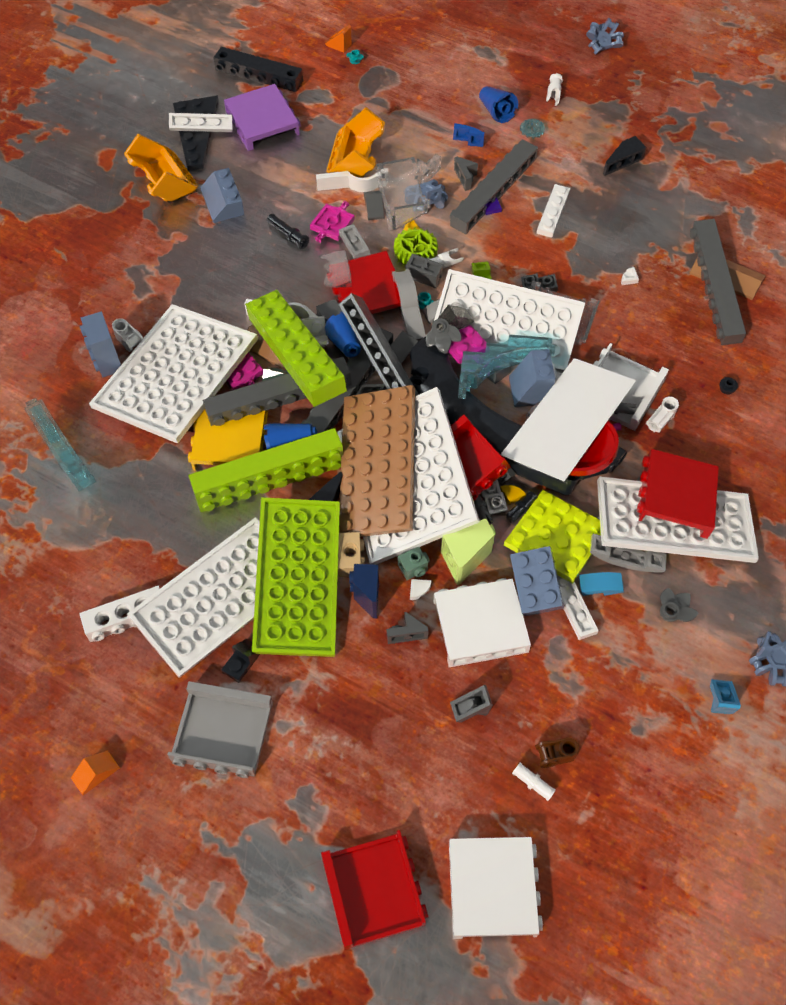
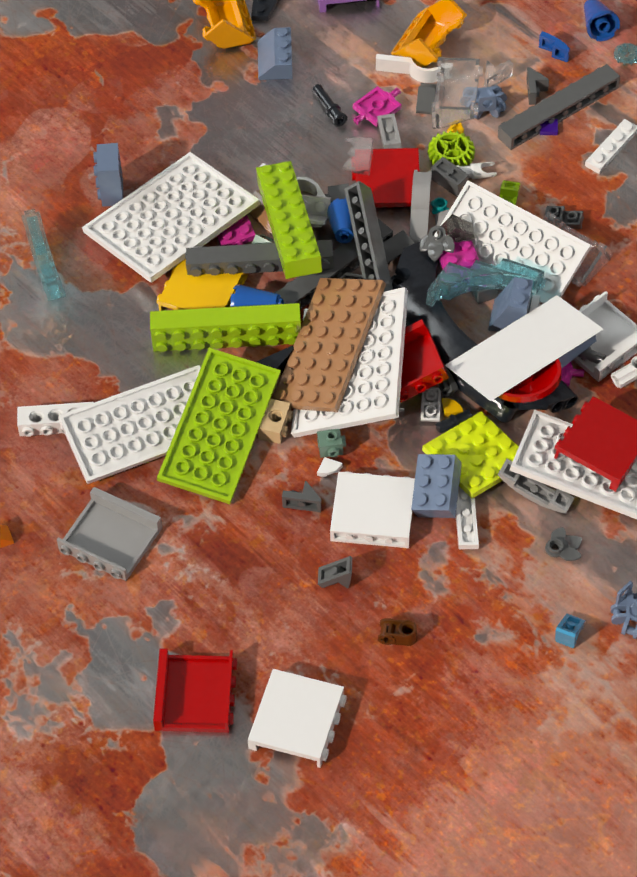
camera: 20 degrees right, 5 degrees down
white piece [112,318,144,352] -> none
black slope [221,639,260,683] -> none
dark blue slope [349,564,379,618] -> none
yellowish green slope [441,519,496,585] -> none
dark grey pin [474,494,493,525] -> none
white pin [512,762,556,801] -> none
dark azure slope [579,572,624,596] -> none

